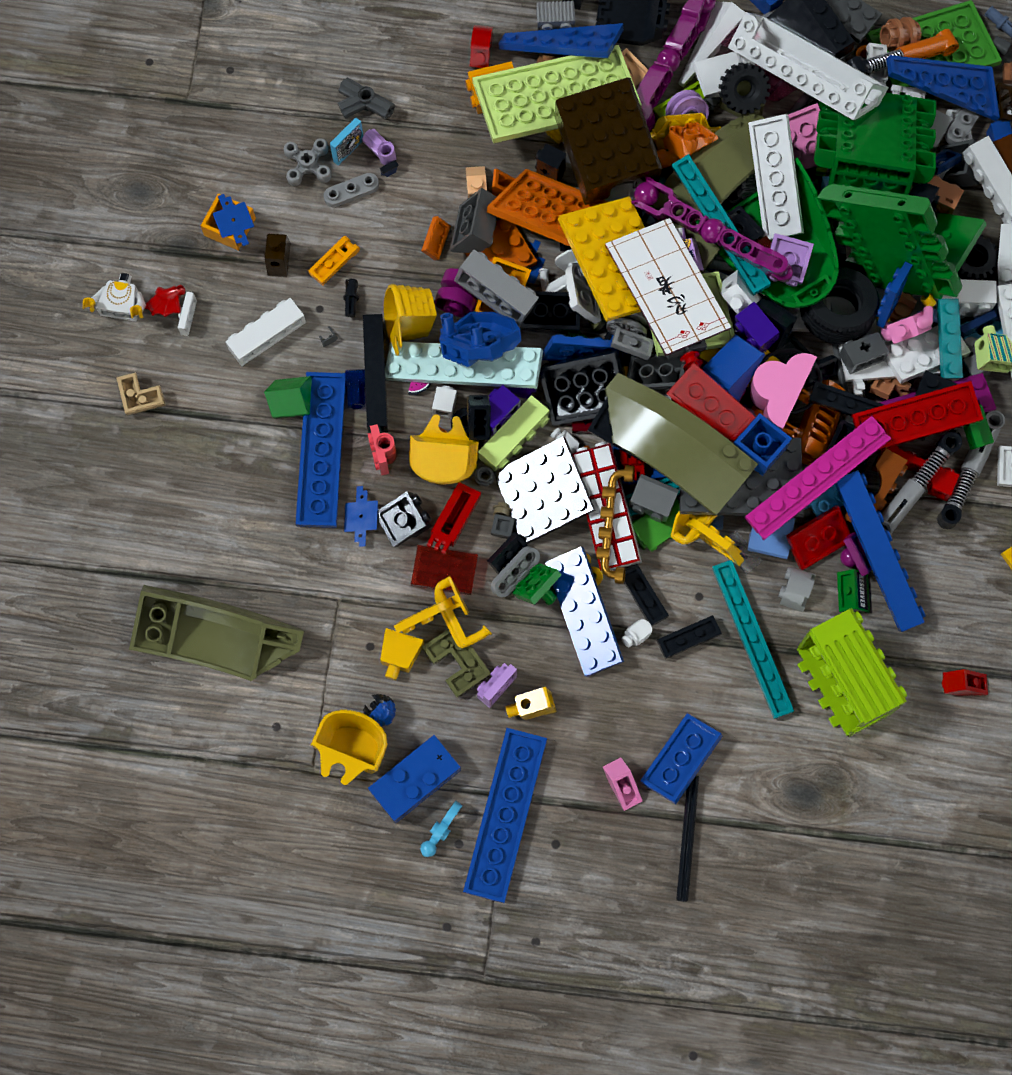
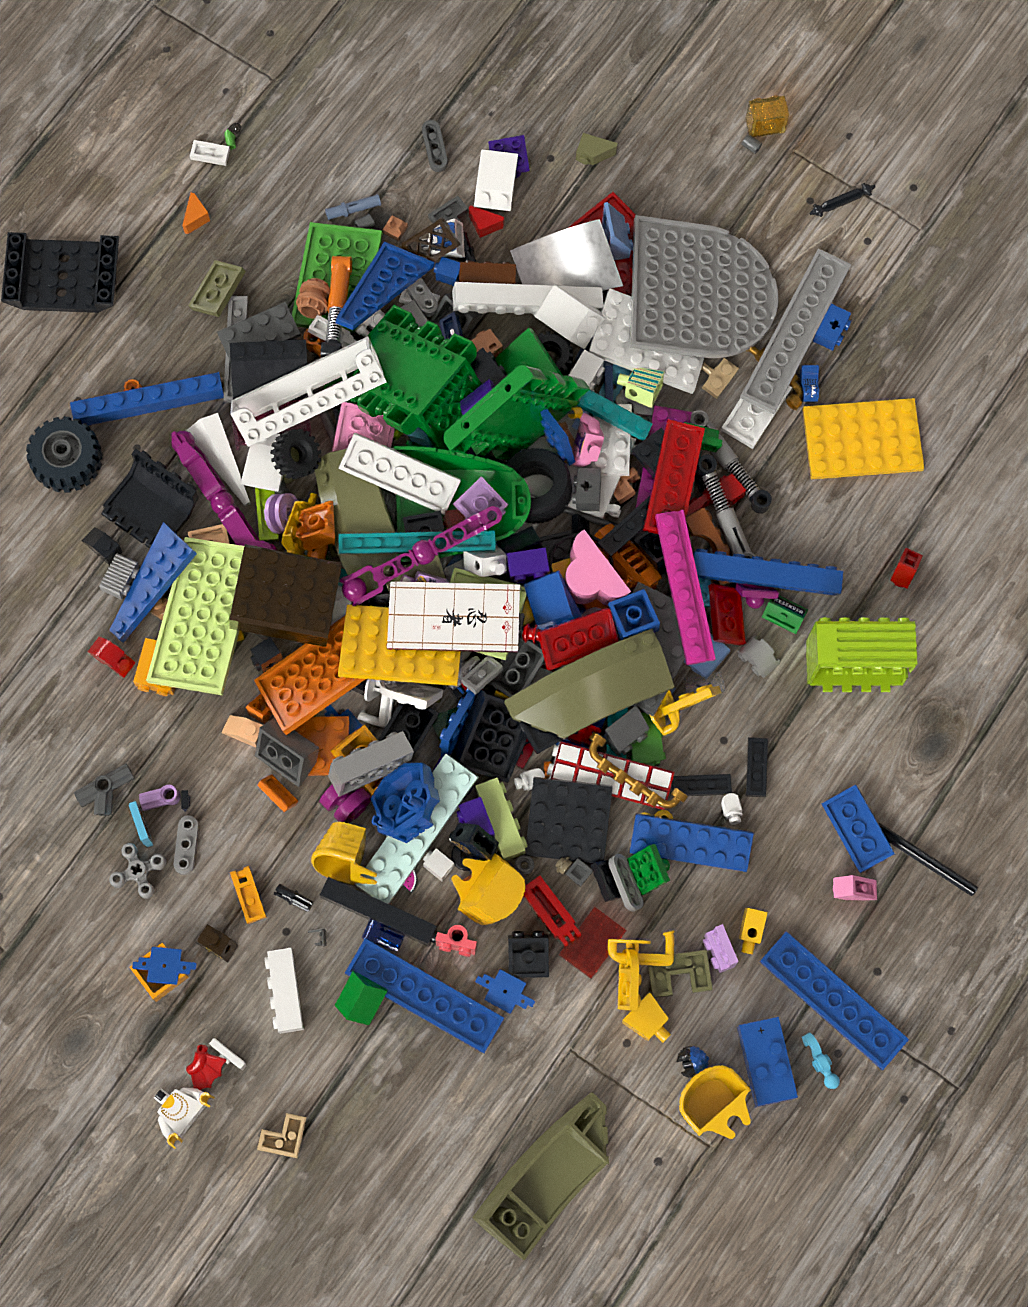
camera: 65 degrees left, 0 degrees up
teal plate [712,560,794,719] -> none

